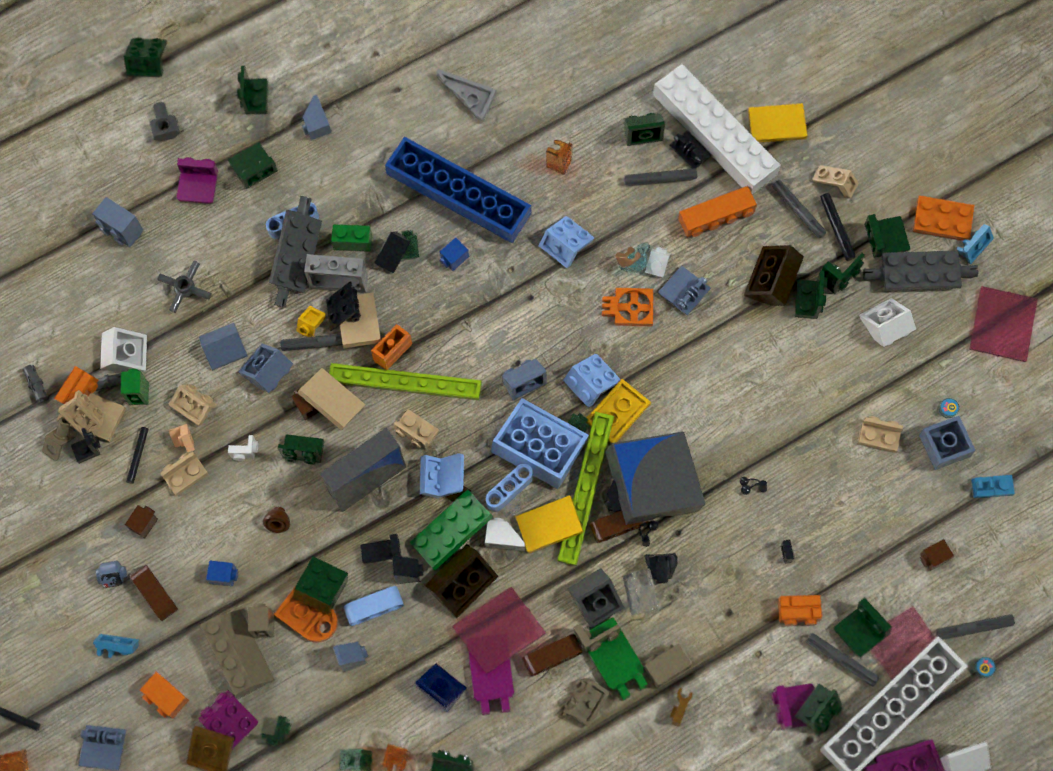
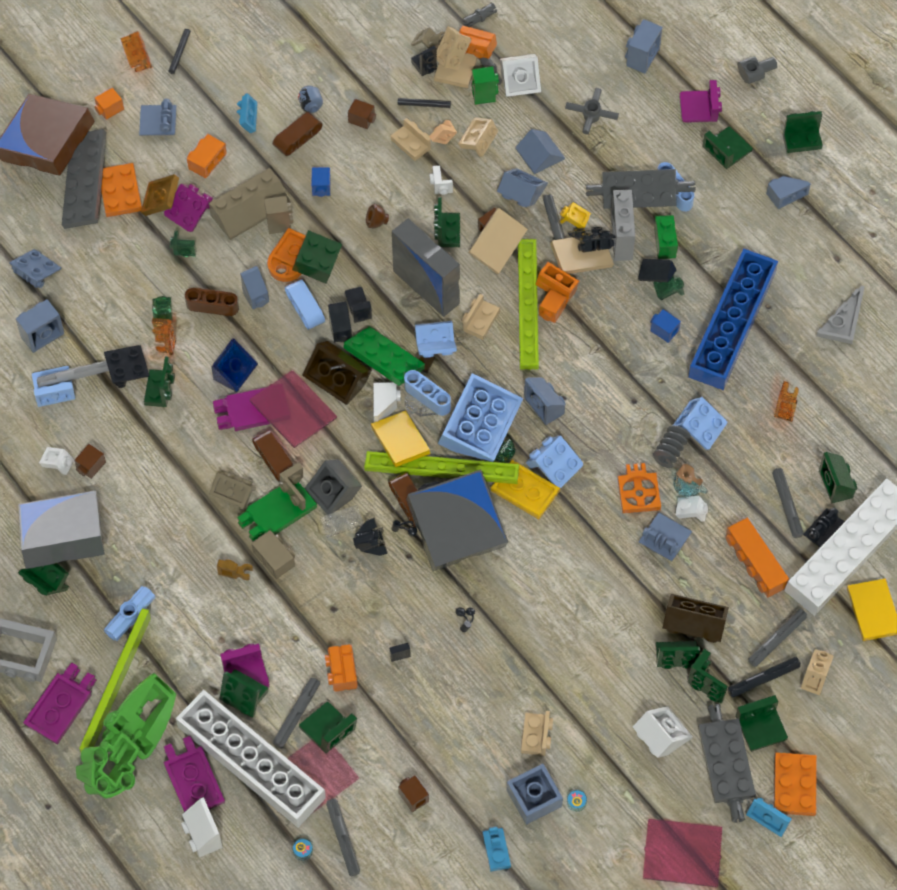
camera: 80 degrees right, 10 degrees down
dark green bracket [124,37,167,76] -> none
none -> reddish brown beam [185,288,239,316]
none -> orange brick [539,289,567,323]
none -> dark grey piece [653,425,691,468]

